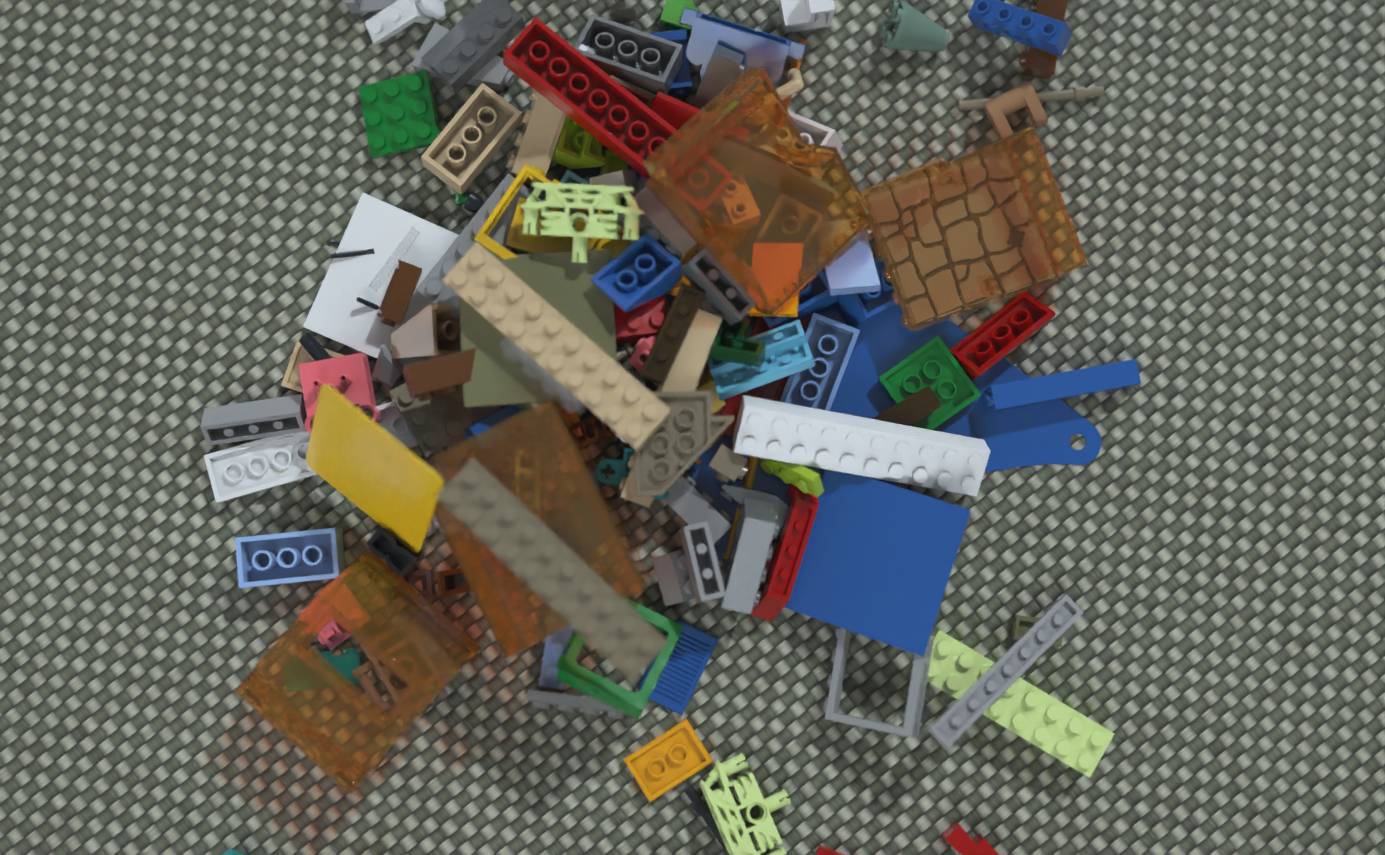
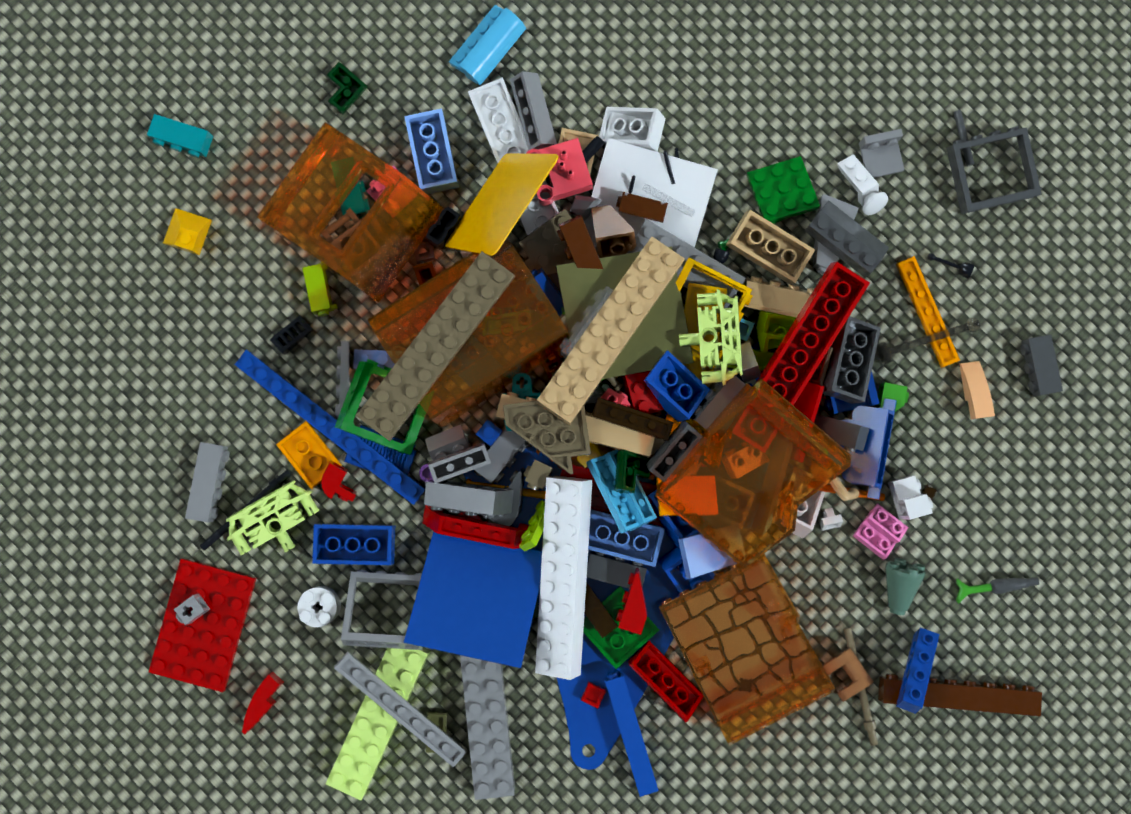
camera: 85 degrees right, 0 degrees up
none -> blue plate [234,350,425,505]
none -> black slope [270,315,313,355]
none -> white brick [297,586,341,627]
none -> lime brick [302,264,338,317]
none -> blue brick [312,524,396,565]
none -> red brick [321,460,357,502]
none -> dark green brick [326,62,368,115]
none -> medium lavender plate [419,464,434,482]
none -> medium azure brick [449,5,526,85]
none -> light grey brick [460,655,515,800]
none -> blue brick [476,419,503,446]
none -> red tile [580,682,606,709]
none -> dark grey brick [587,551,647,588]
none -> white slope [599,107,666,152]
none -> red slope [616,568,647,635]
none -> white tile [820,508,843,531]
none -> bright pink slope [853,504,909,560]

